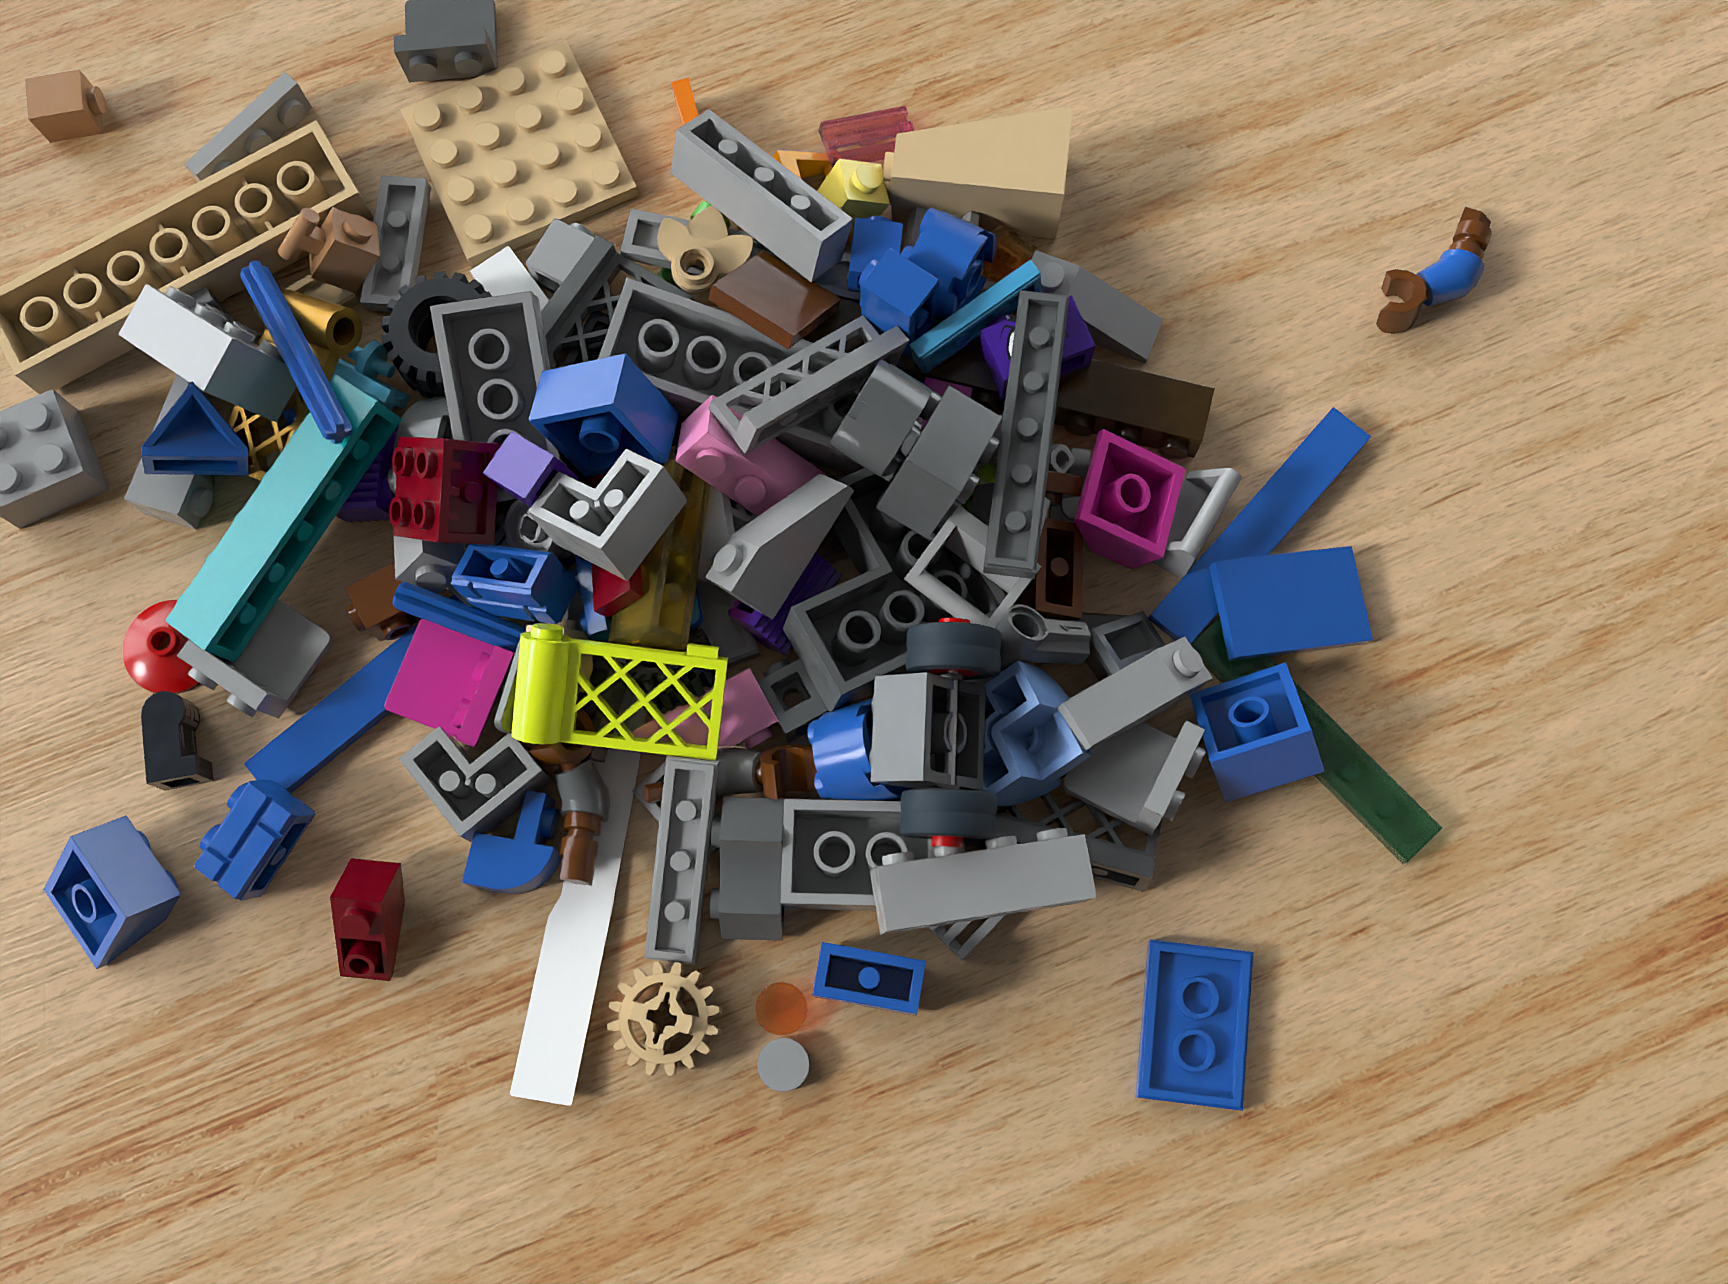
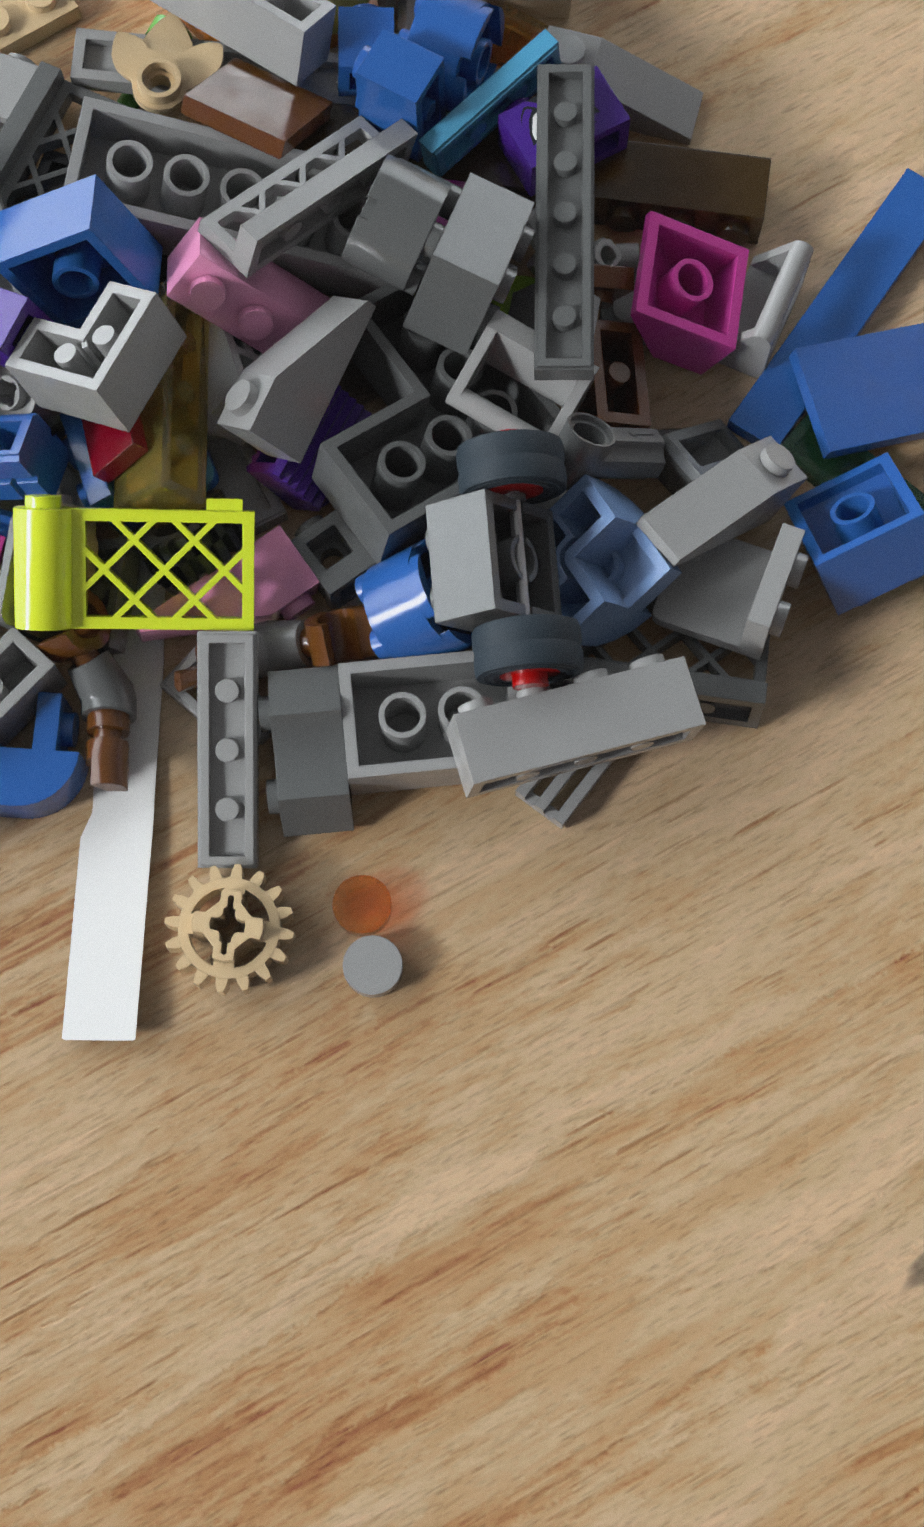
camera: 10 degrees left, 0 degrees up
blue brick [812,942,926,1016] -> none
blue tile [1135,940,1253,1111] -> none

